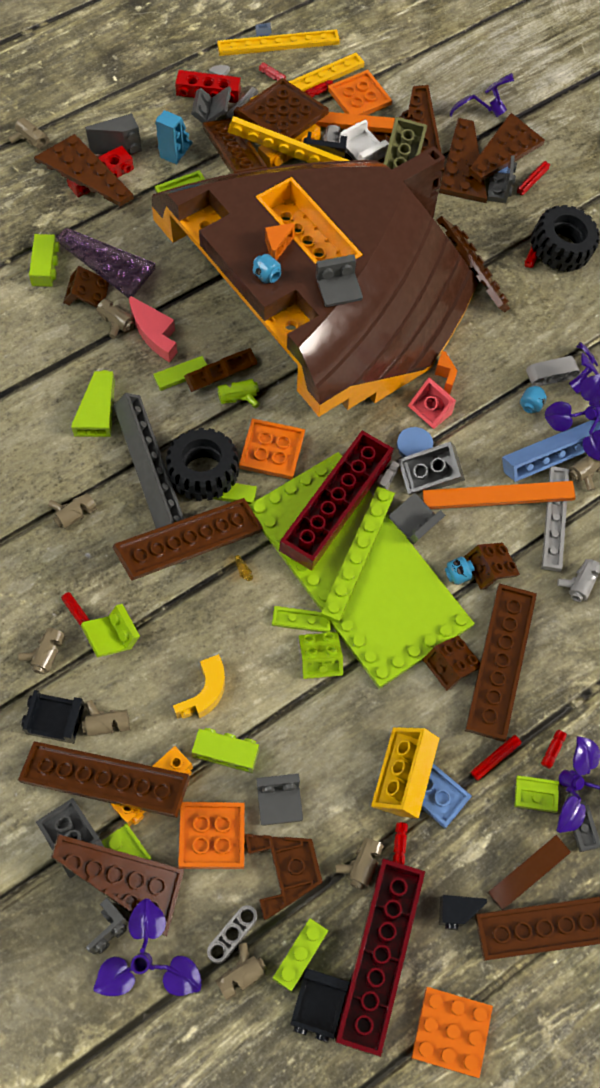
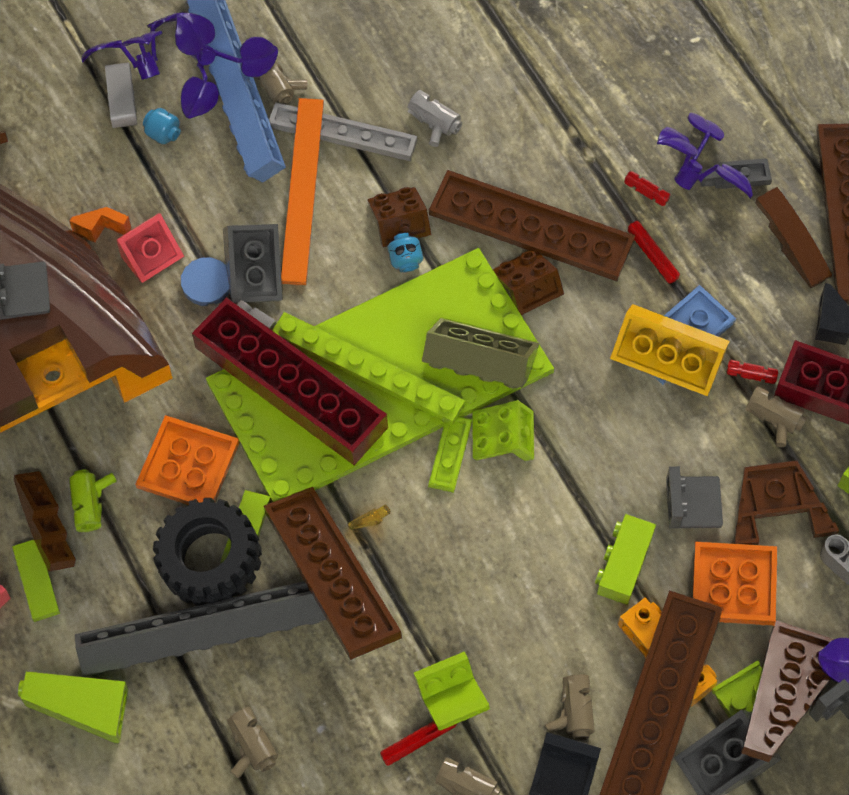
camera: 80 degrees left, 0 degrees up
yellow arch [173,654,225,719] -> none
dark grey bracket [388,493,446,544] -> none
lime plate [514,775,559,813] -> none
none -> olive slope [422,318,539,388]

